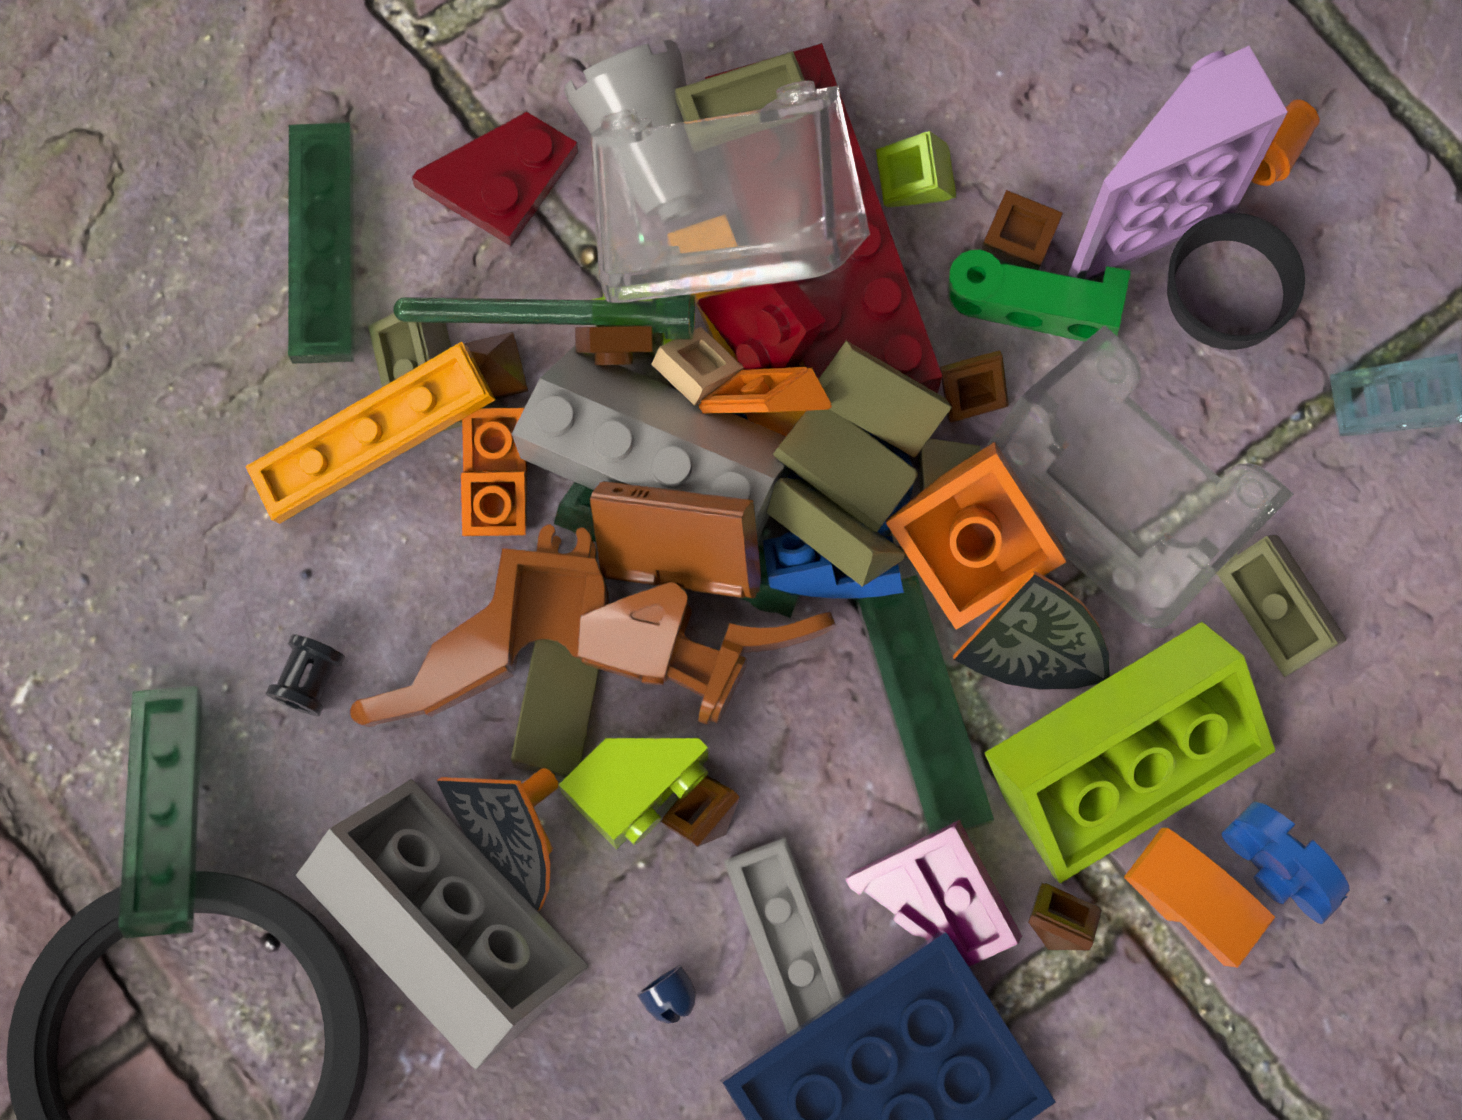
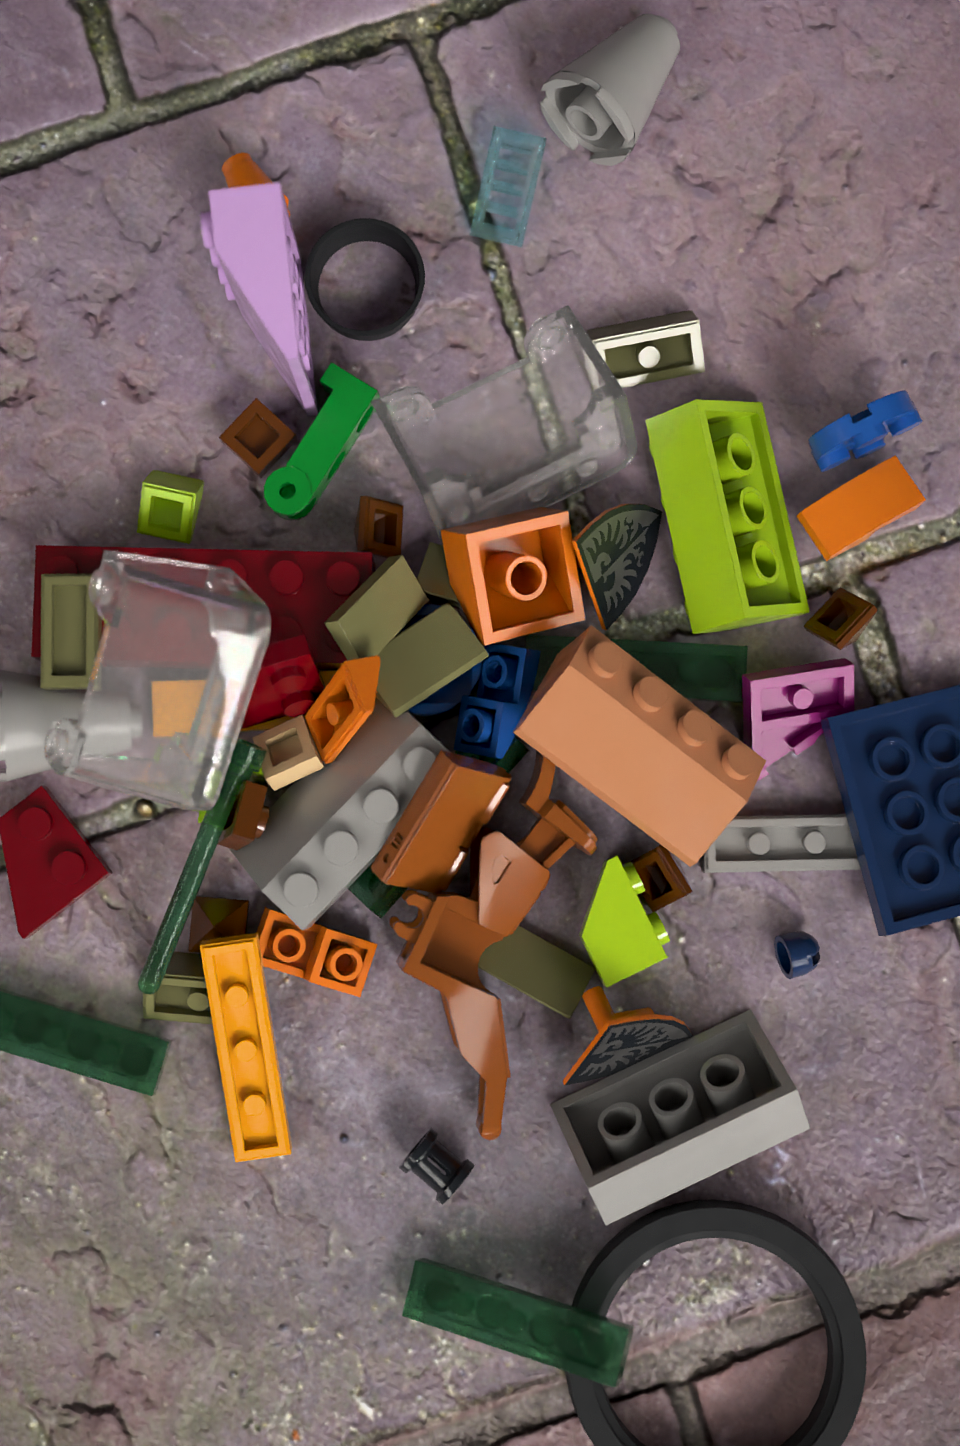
camera: 70 degrees left, 10 degrees up
olive slope [767,478,905,587] -> none
none -> nougat slope [513,625,766,867]

